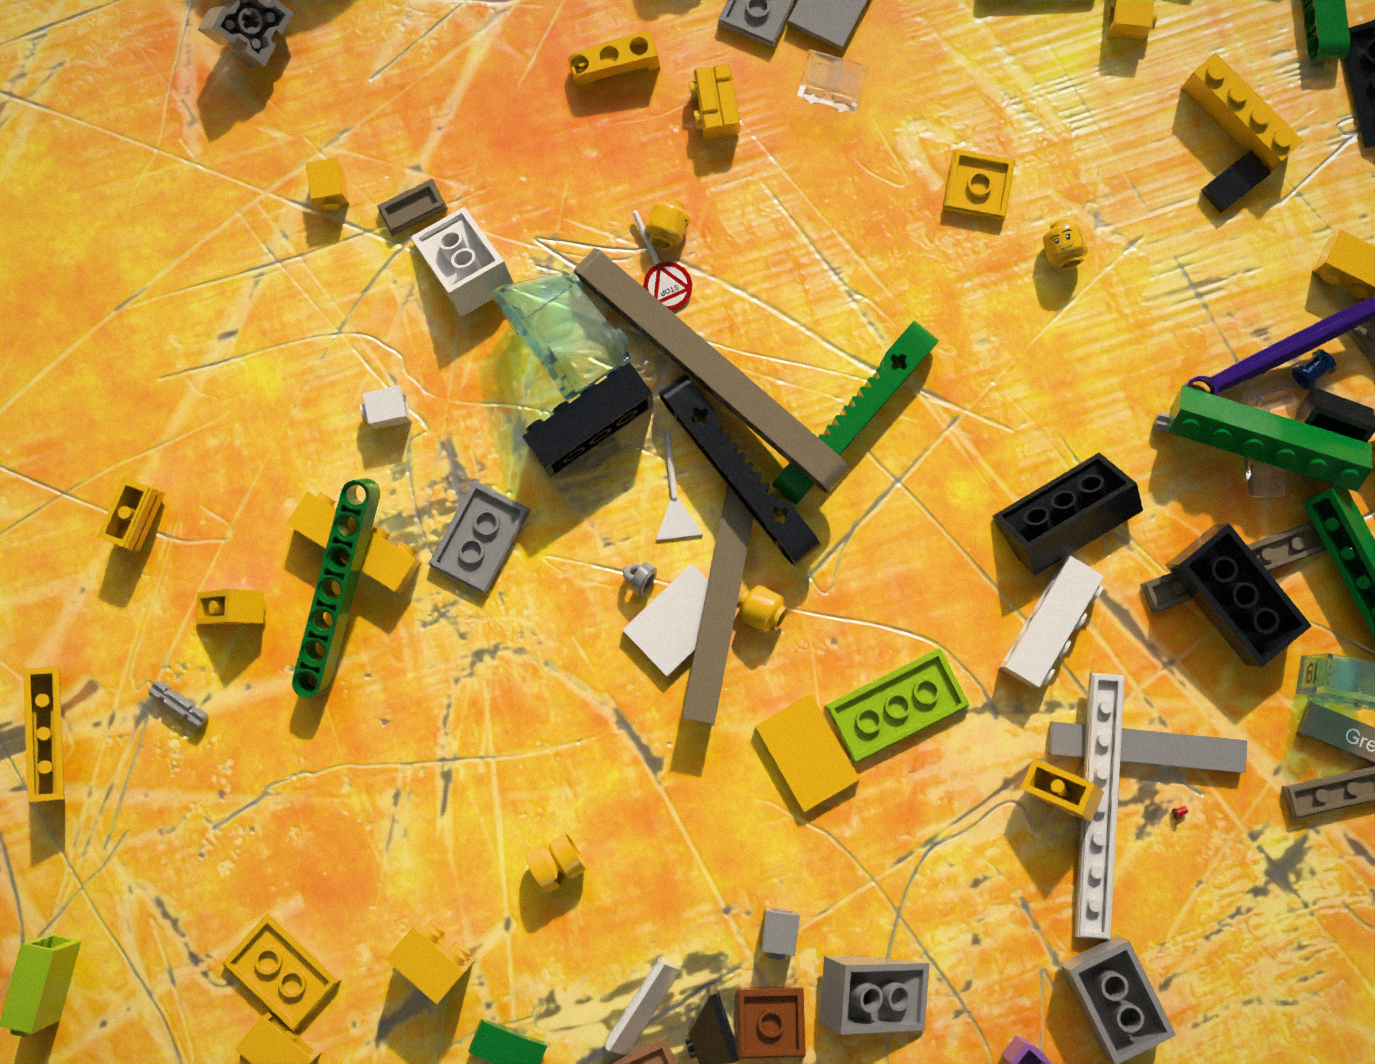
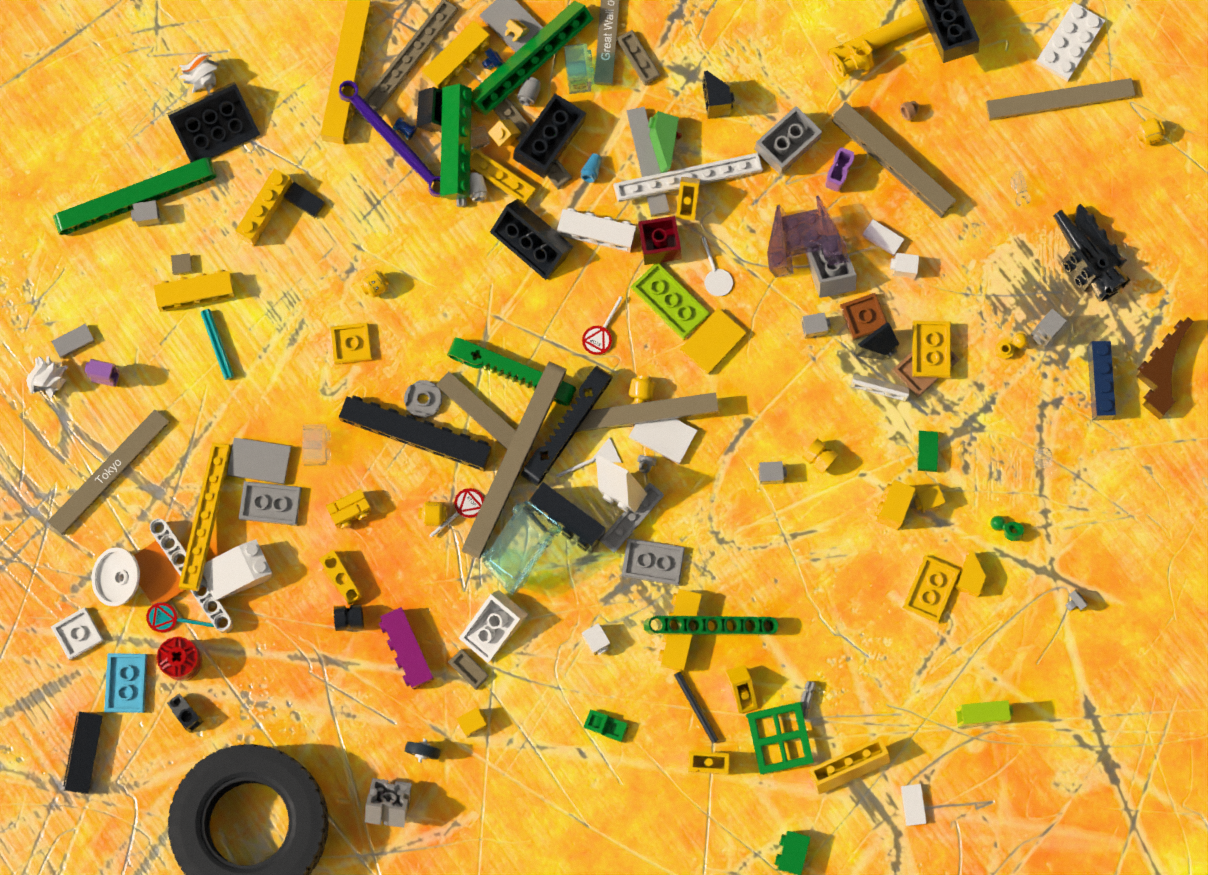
camera: 110 degrees left, 5 degrees down
none -> black wheel [334,604,364,632]
none -> black brick [339,395,492,472]
none -> magenta brick [379,607,434,689]
none -> light grey tile [404,380,442,418]
none -> black wheel [405,739,441,763]
none -> dark tan tile [436,371,533,451]
none -> yellow plate [470,148,536,205]
none -> white brick [470,172,488,202]
none -> yellow brick [488,119,521,147]
none -> light grey brick [517,77,541,106]
none -> dark azure cone [580,154,602,183]
none -> piece [582,296,623,355]
none -> green slope [583,709,629,743]
none -> white slope [596,455,647,513]
none -> light grey plate [600,482,664,553]
none -> dark red brick [638,216,682,265]
none -> bright green slope [648,111,679,173]
none -> black bar [674,671,719,743]
none -> black slope [702,70,734,119]
none -> white piece [702,237,733,297]
none -> green window [746,702,814,775]
none -> light grey brick [758,461,787,485]
none -> wedge [767,195,848,278]
none -> yellow brick [913,485,946,514]

